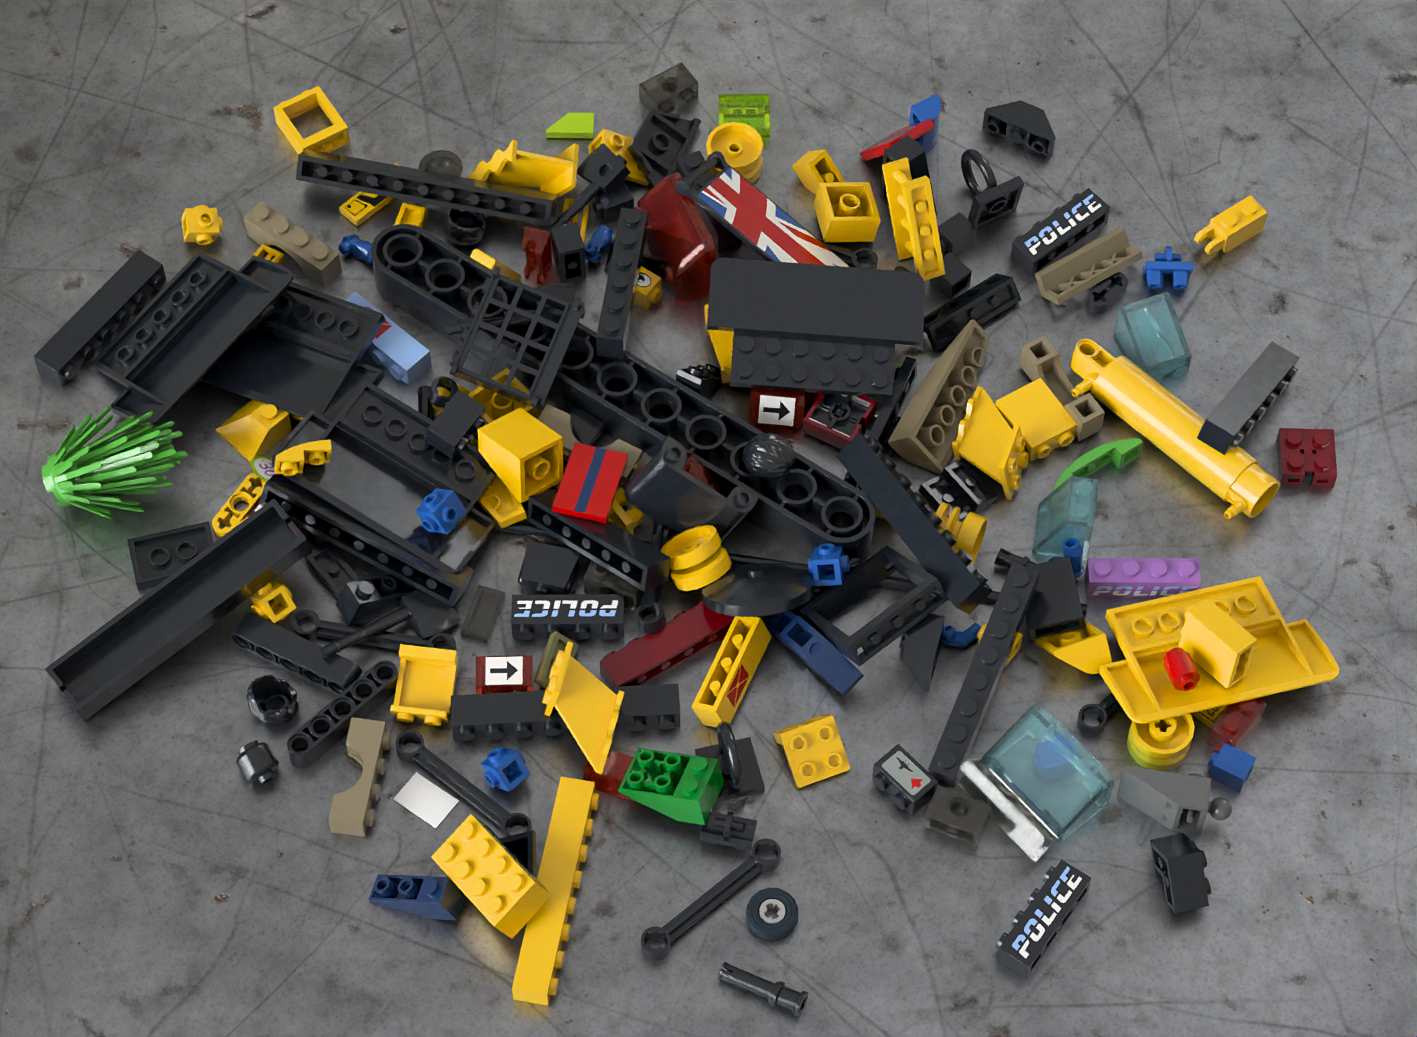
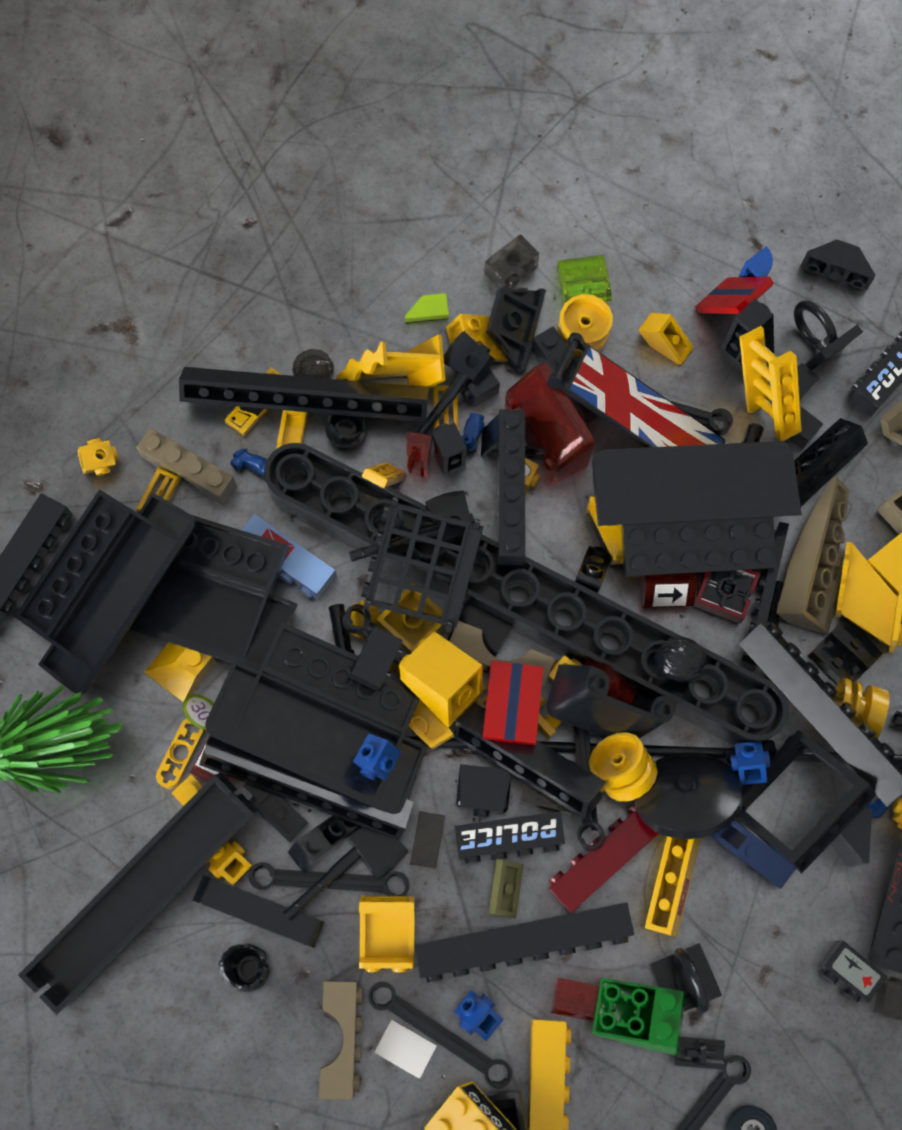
camera: 10 degrees left, 15 degrees up
black tile [127,521,214,590] -> none
black head [236,740,279,785] -> none
yellow window [274,86,350,154] -> none
yellow slope [274,440,332,476] -> none
black beam [287,660,398,768] -> none
brick [475,655,534,694] -> none
yellow piece [542,641,624,774] -> none
yellow bracket [772,714,850,788] -> none
yellow brick [813,182,881,242] -> none

